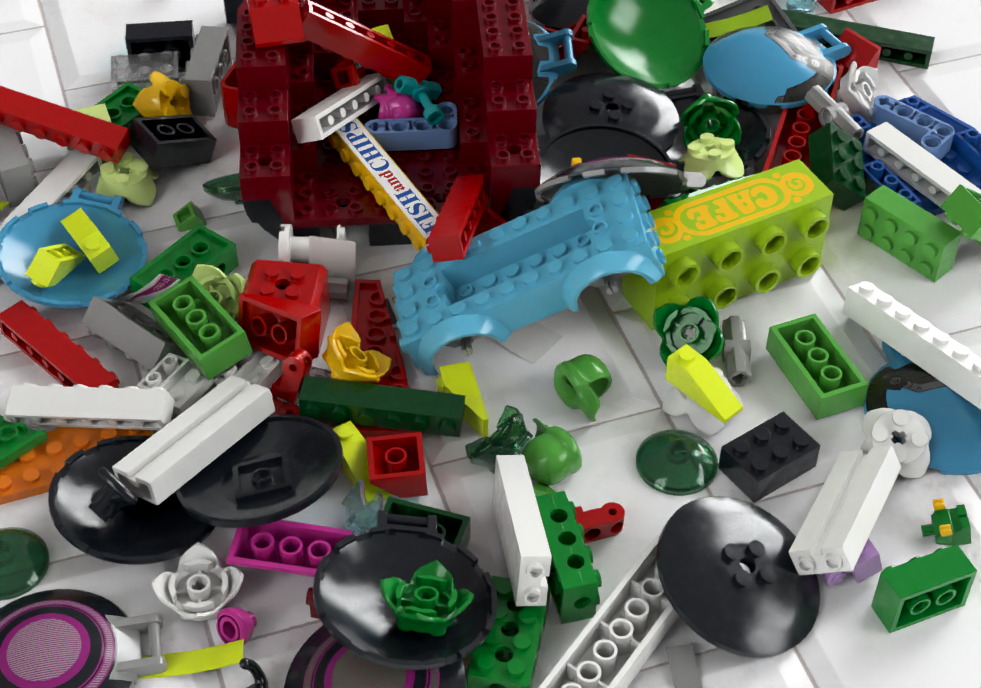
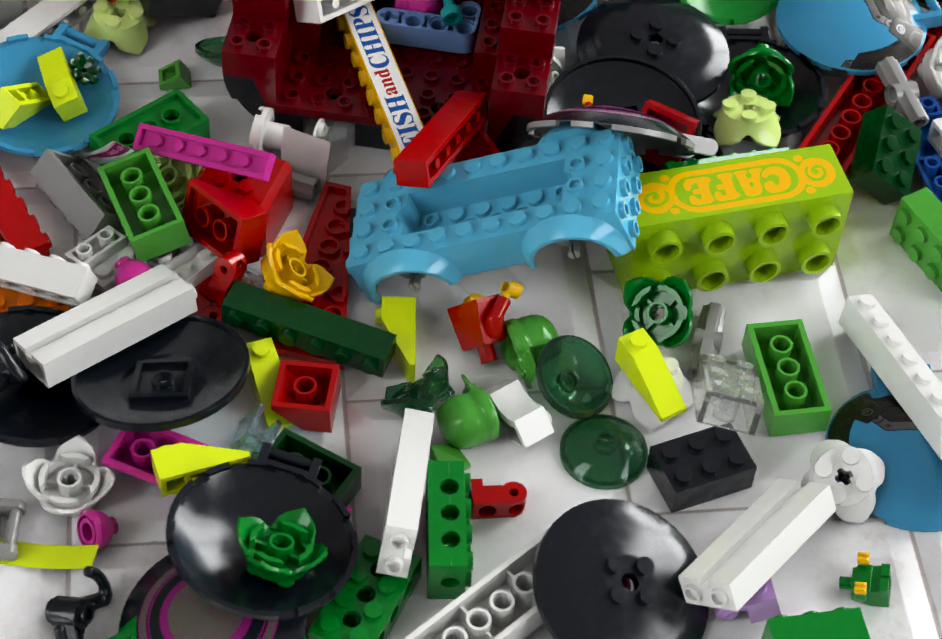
camera: 10 degrees right, 5 degrees up
none -> dark green plant [68,52,102,85]
none -> dark pink brick [114,256,151,286]
none -> dark pink plate [132,123,276,182]
none -> neon yellow slope [150,443,251,497]
none -> red torso [447,281,523,364]
none -> white brick [485,379,554,448]
none -> clear green dish [536,335,613,419]
none -> clear brick [691,353,765,436]

